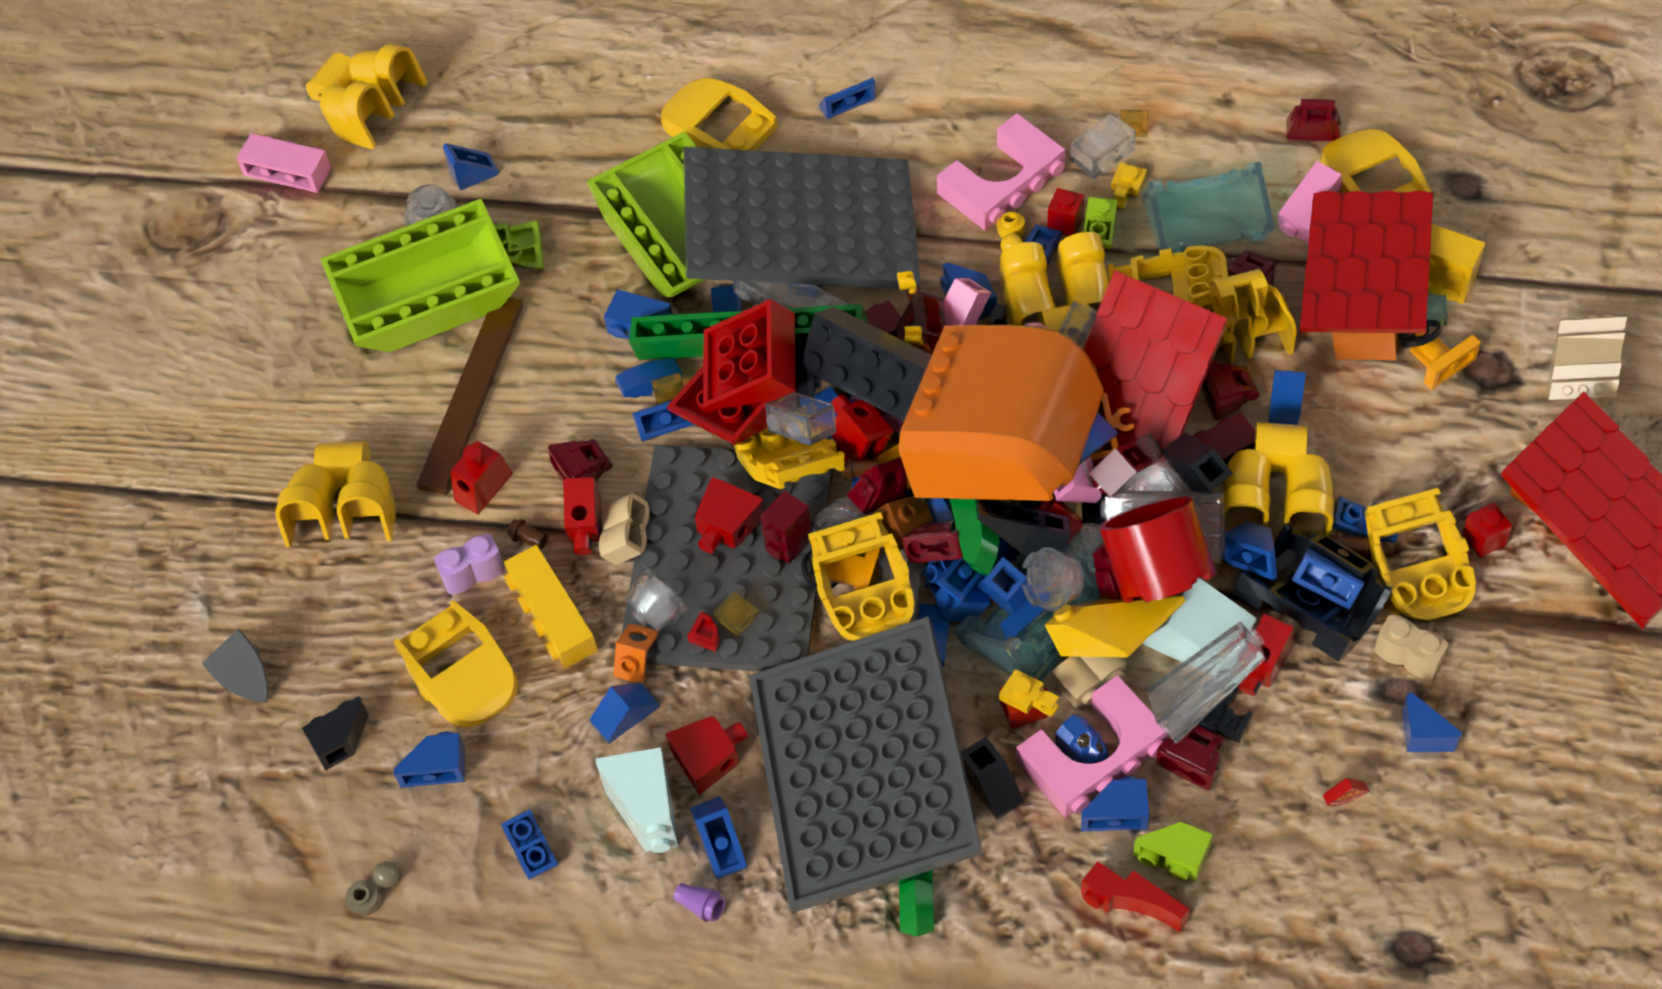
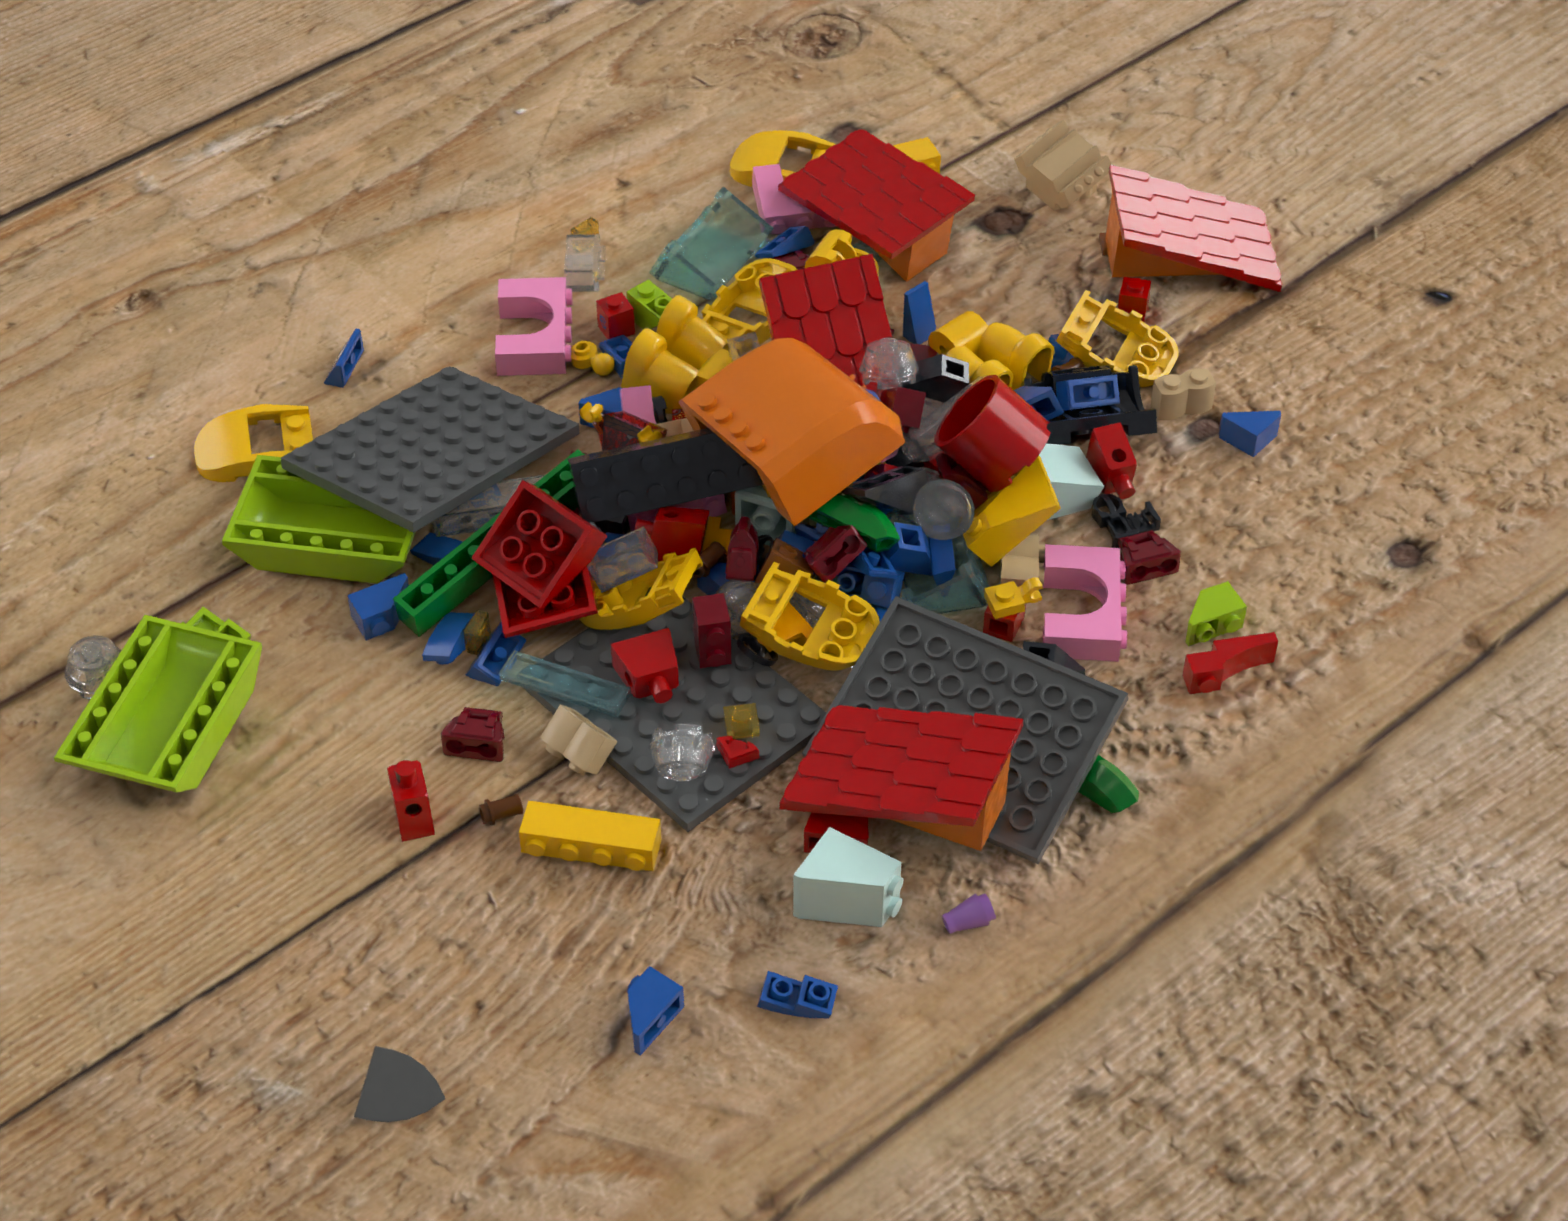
camera: 55 degrees left, 10 degrees down
yellow piece [275,441,396,547] -> none
black slope [302,696,369,771] -> none
dark tan plate [346,861,400,916] -> none
yellow slope [394,600,518,727] -> none
reddish brown tile [417,297,523,495] -> none
lavender brick [434,534,505,594] -> none
blue slope [443,143,499,191] -> none
red torso [563,477,602,555] -> none
blue slope [590,683,660,744] -> none
orange bracket [614,624,658,684] -> none
blue slope [689,796,748,879] -> none
blue rock [1055,714,1109,764] -> none
blue slope [1081,776,1149,832] -> none
yellow plate [1111,162,1147,209] -> none
clear slope [1147,621,1266,743] -> none
dark red piece [1286,98,1341,141] -> none
red tile [1322,778,1370,806] -> none
light orange piece [1399,320,1481,390] -> none
none -> clear light blue tile [499,650,631,718]
none -> blue slope [755,226,815,258]
none -> red piece [779,705,1024,851]
none -> clear cone [859,338,919,389]

